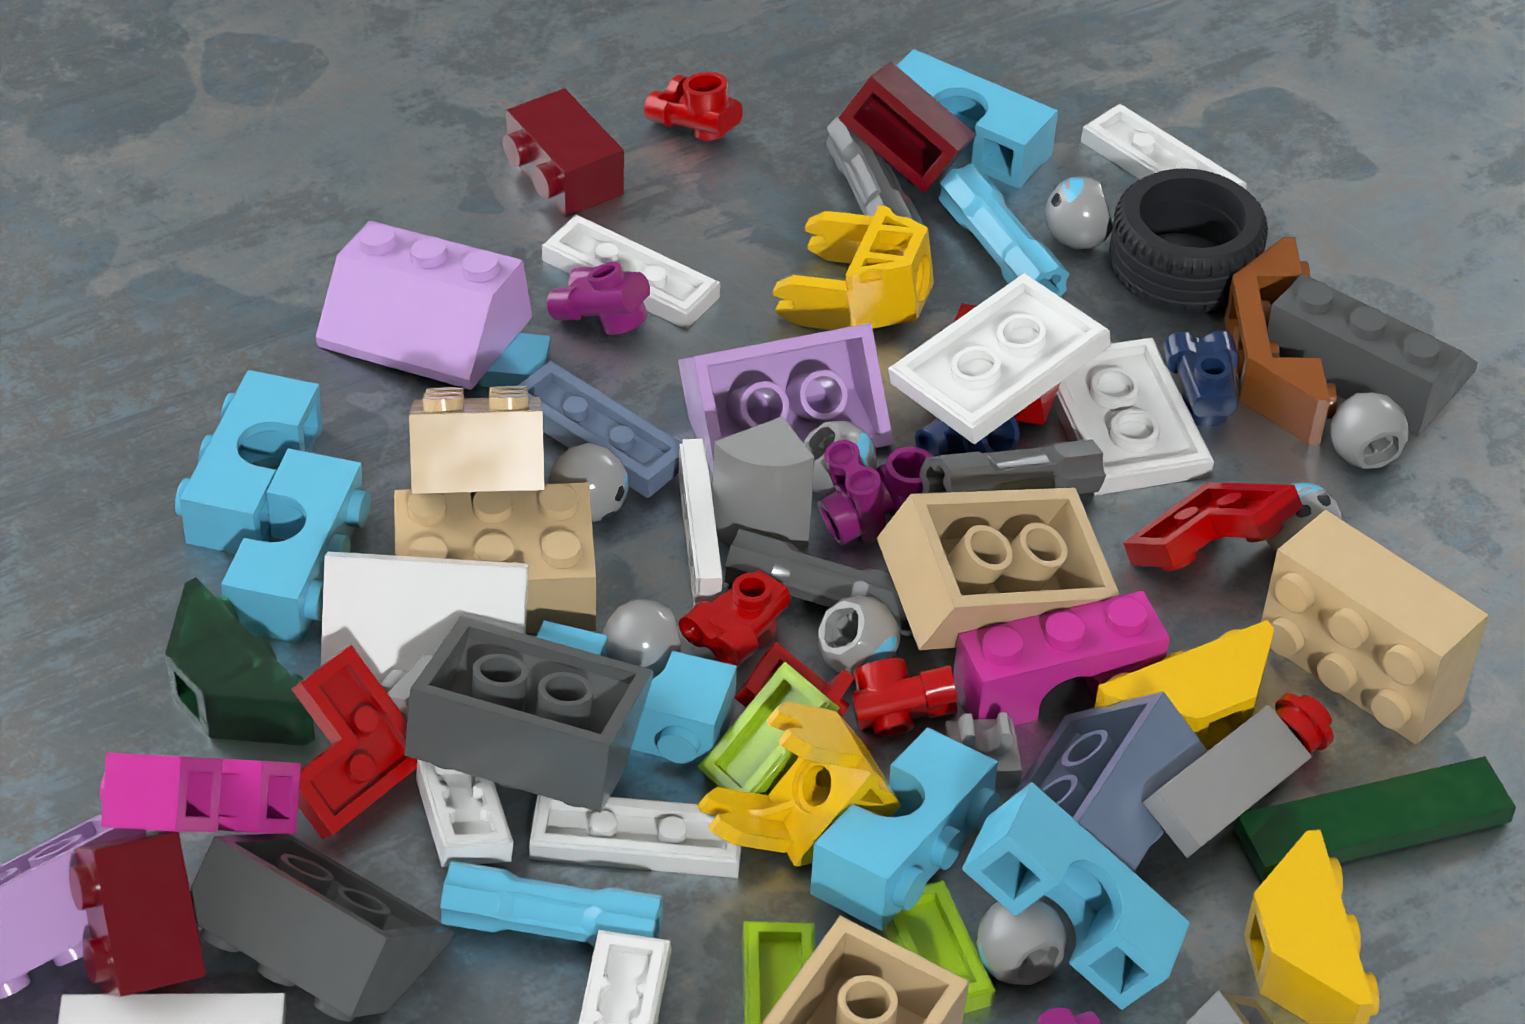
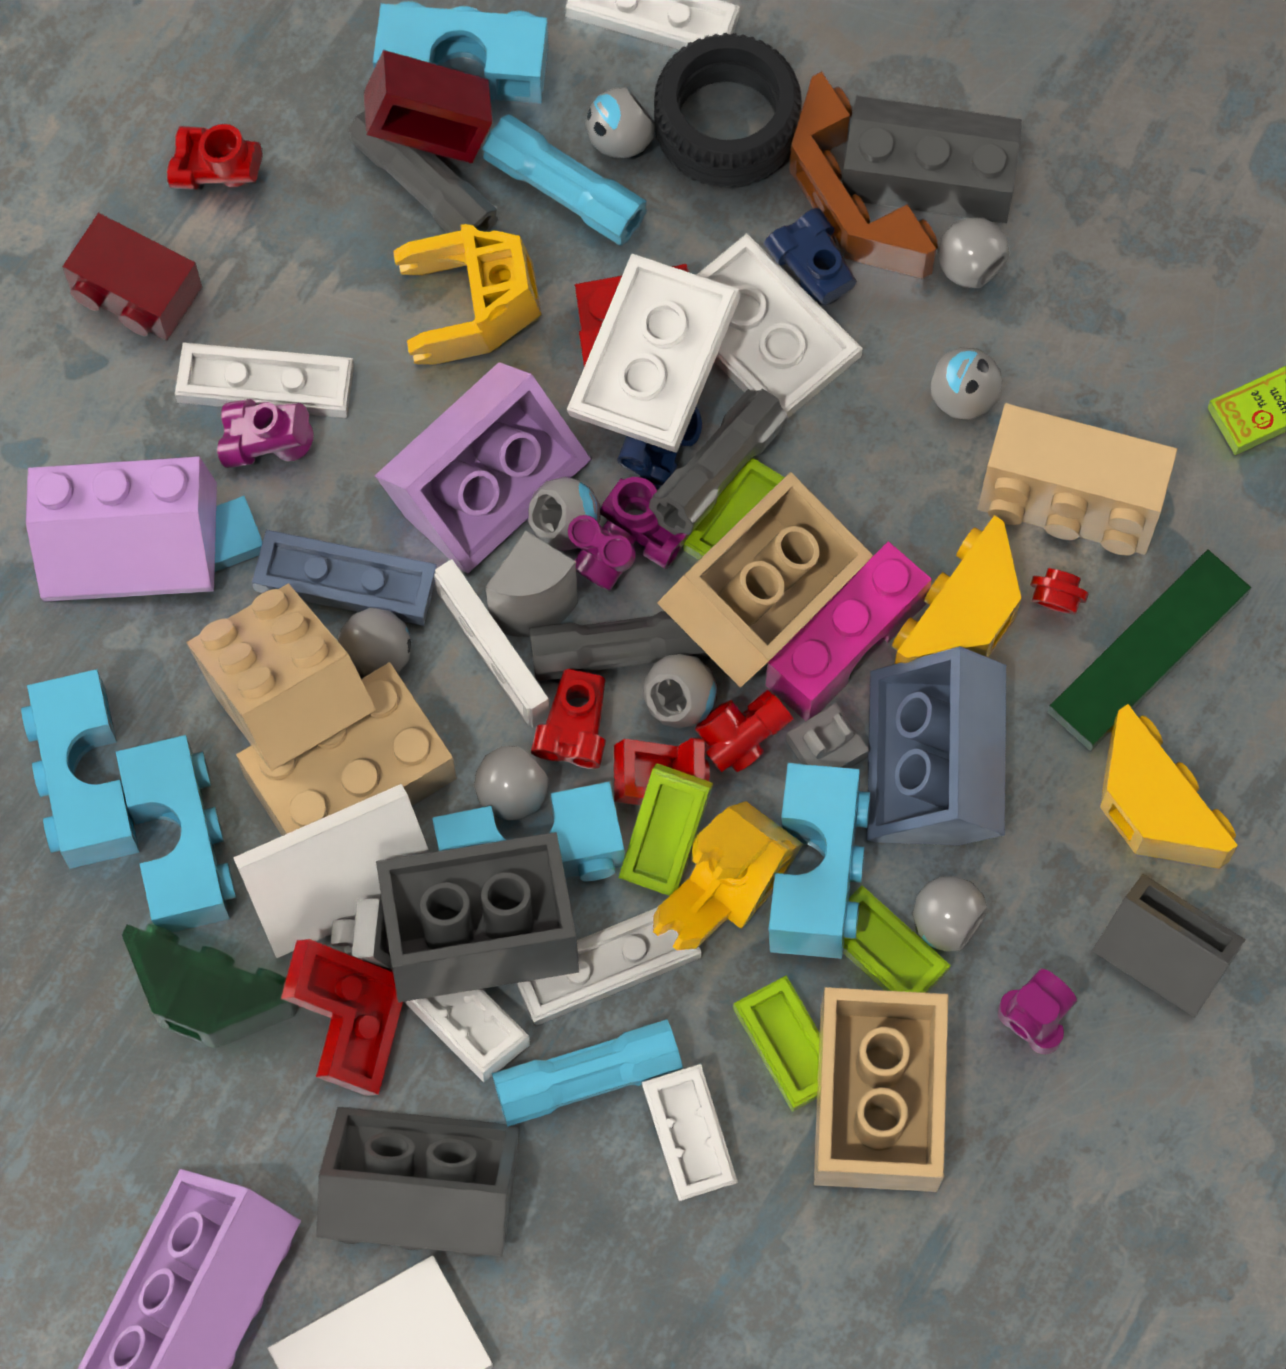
camera: 25 degrees left, 25 degrees up
dark red piece [69,830,206,997] -> none
dark pink arch [100,752,301,834] -> none
medium azure arch [962,782,1190,1010] -> none
red plate [1123,482,1303,571] -> none
light grey tile [1142,704,1312,858] -> none

